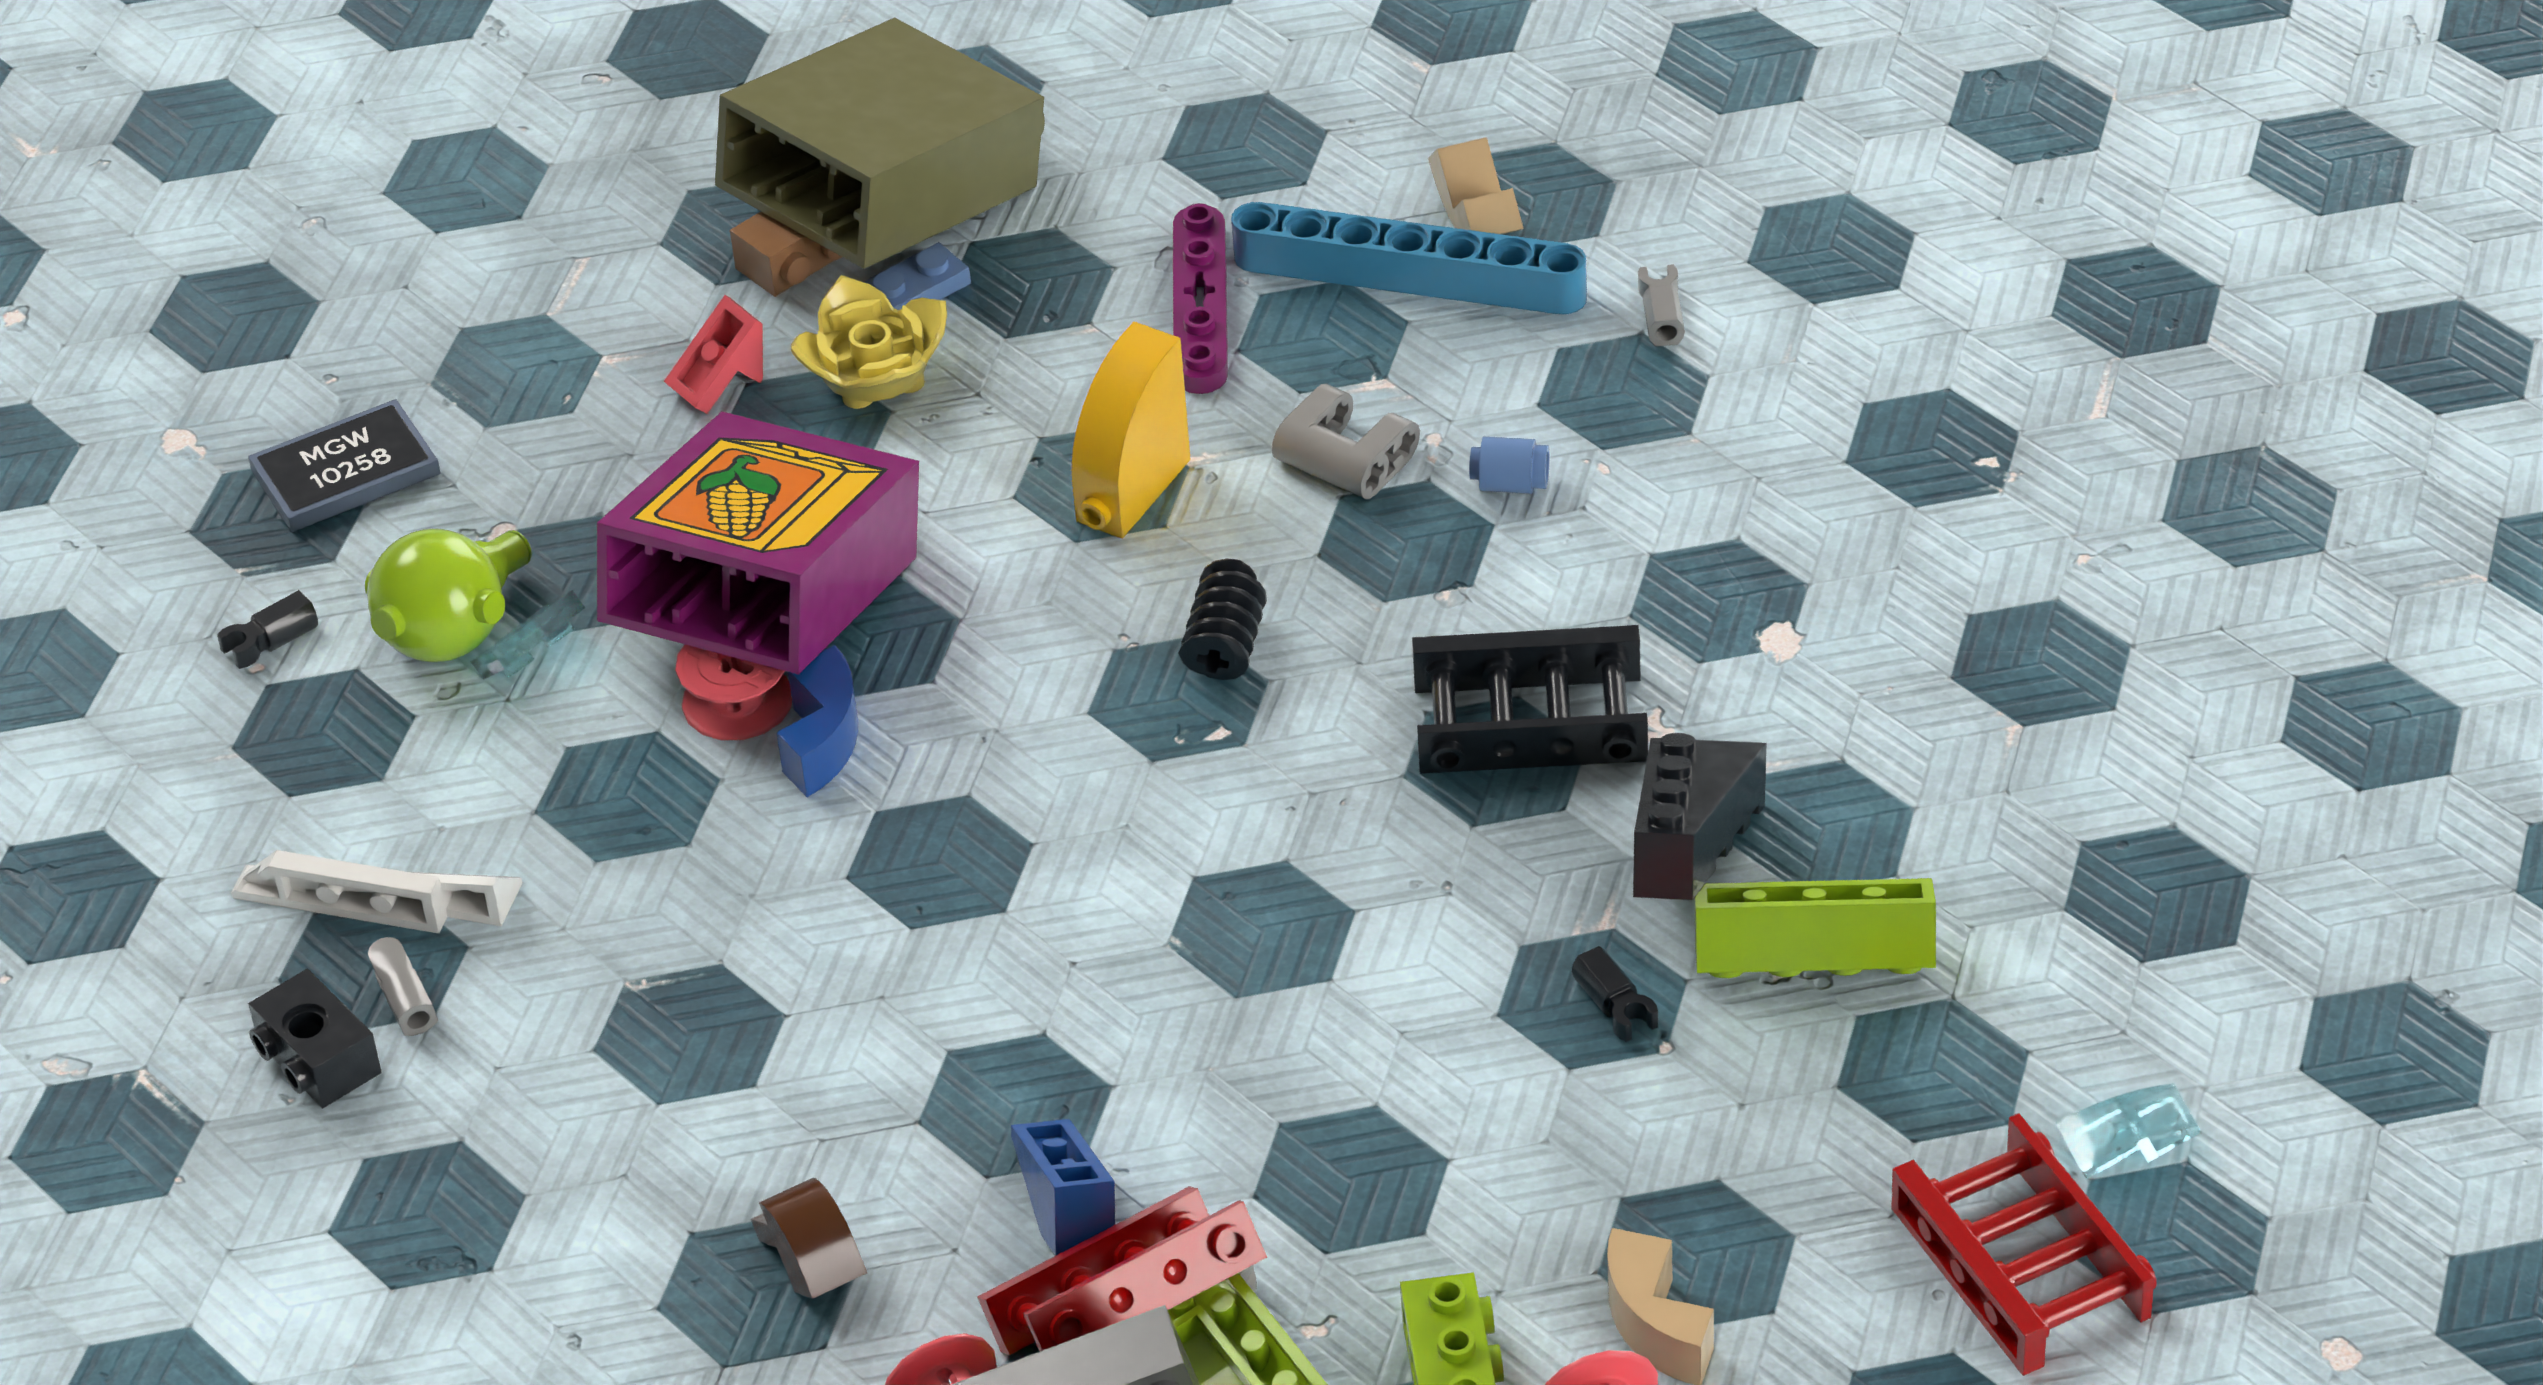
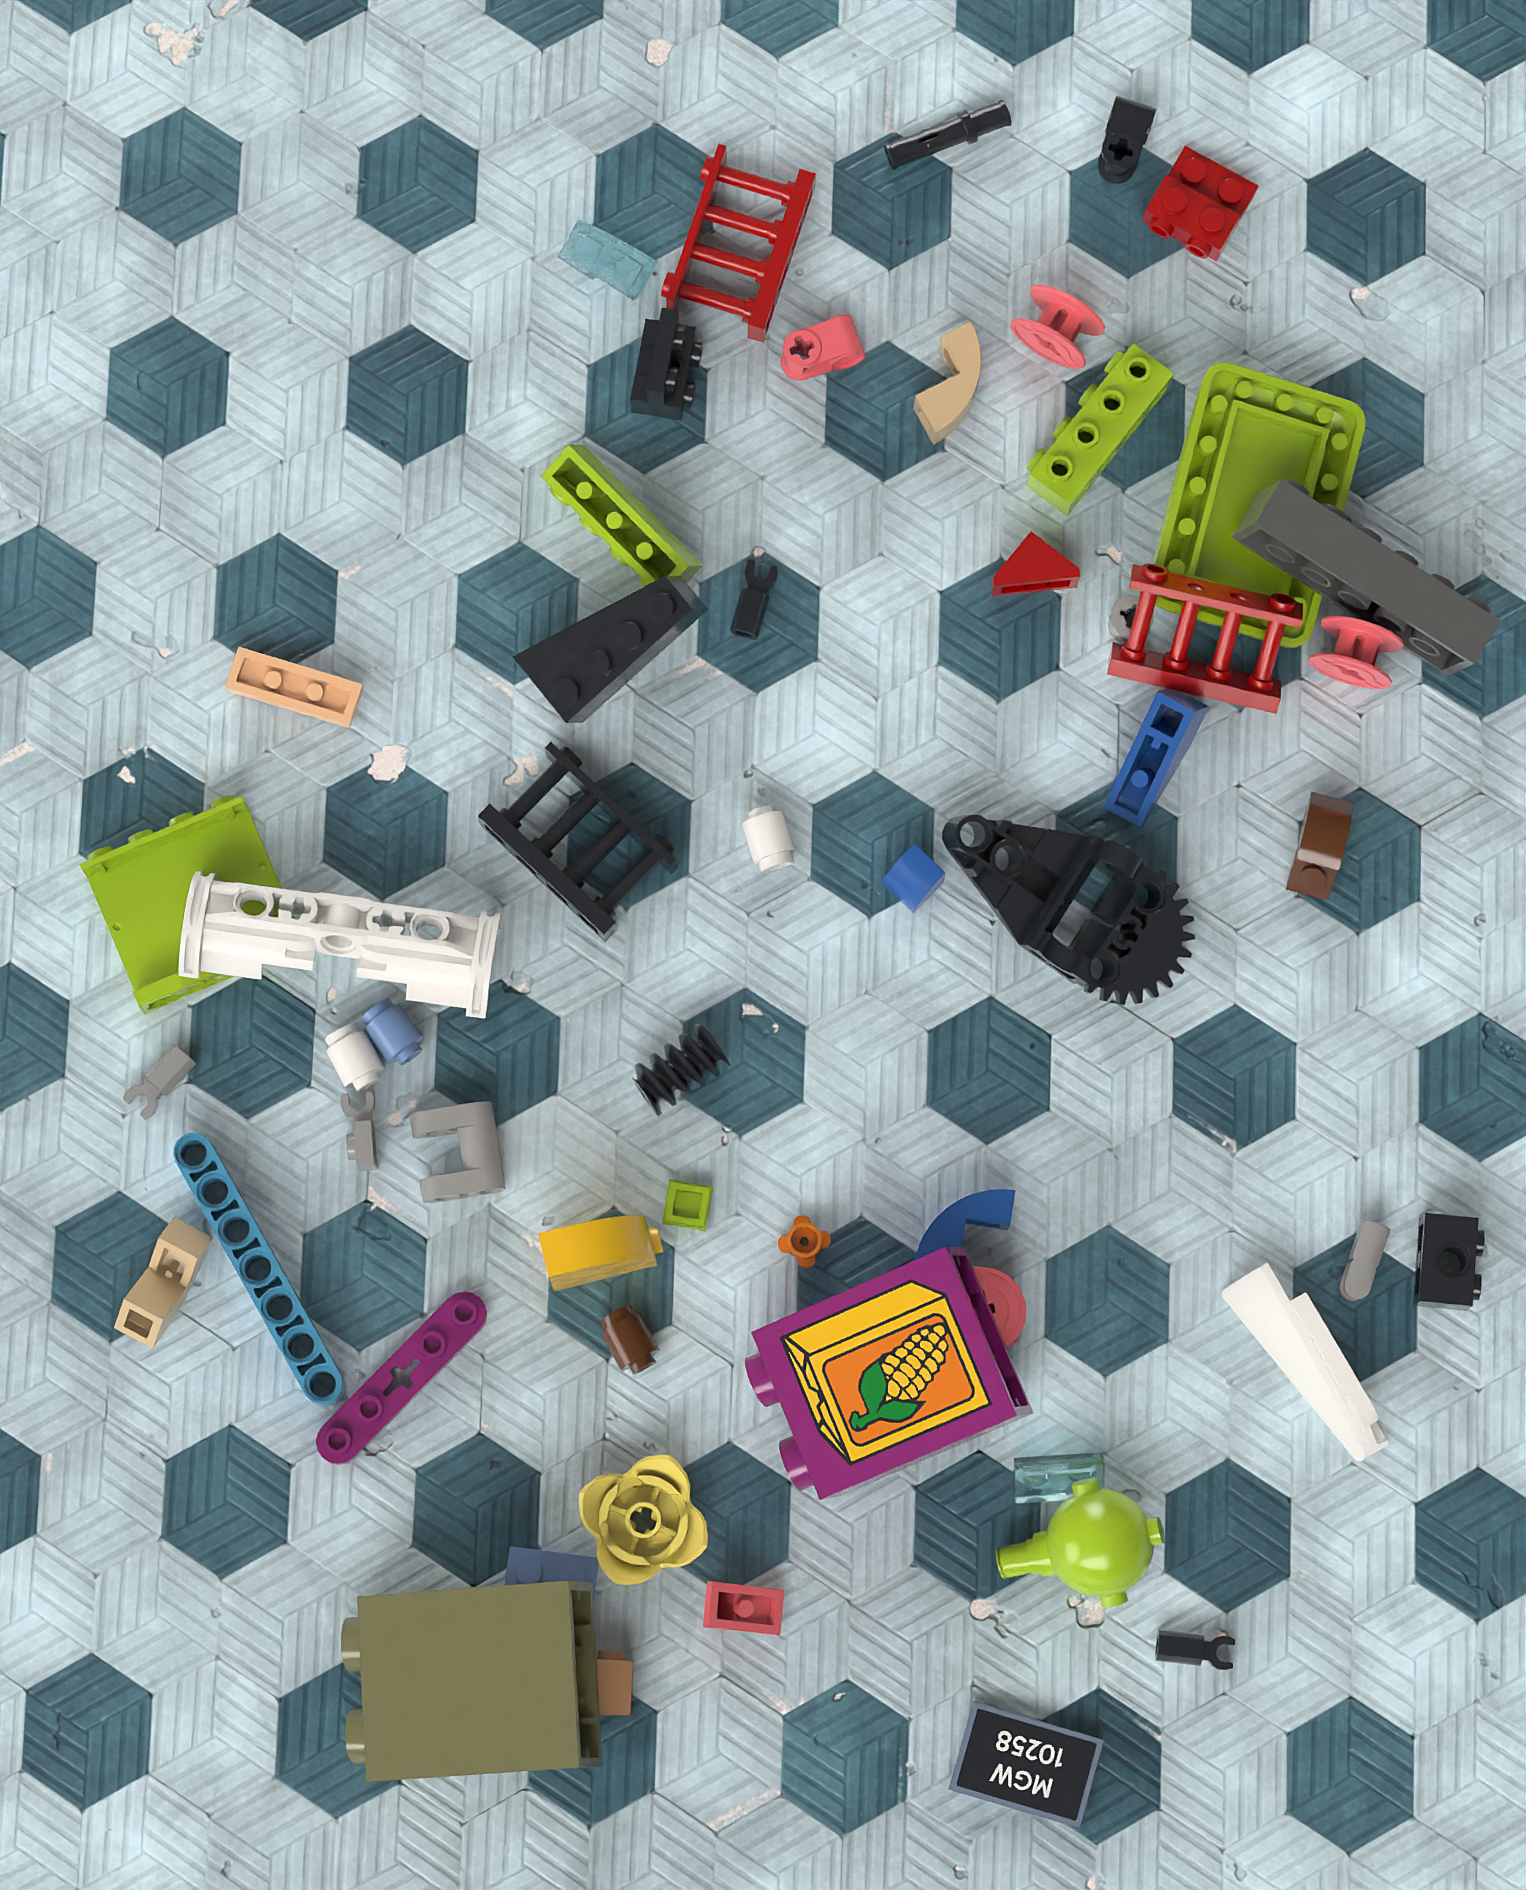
camera: 140 degrees left, 35 degrees up
none -> lime panel [79,795,295,1014]
none -> white piece [179,871,502,1019]
none -> light nougat plate [225,647,364,728]
none -> white brick [325,1023,384,1092]
none -> light grey plate [340,1091,377,1171]
none -> reddish brown brick [600,1305,660,1375]
none -> black brick [630,308,703,421]
none -> lime tile [662,1179,713,1232]
none -> white brick [741,805,795,873]
none -> orange plate [778,1215,831,1268]
none -> coral piece [781,314,866,381]
none -> blue brick [882,843,946,914]
none -> black connector [942,815,1195,1005]
none -> red slope [991,531,1080,597]

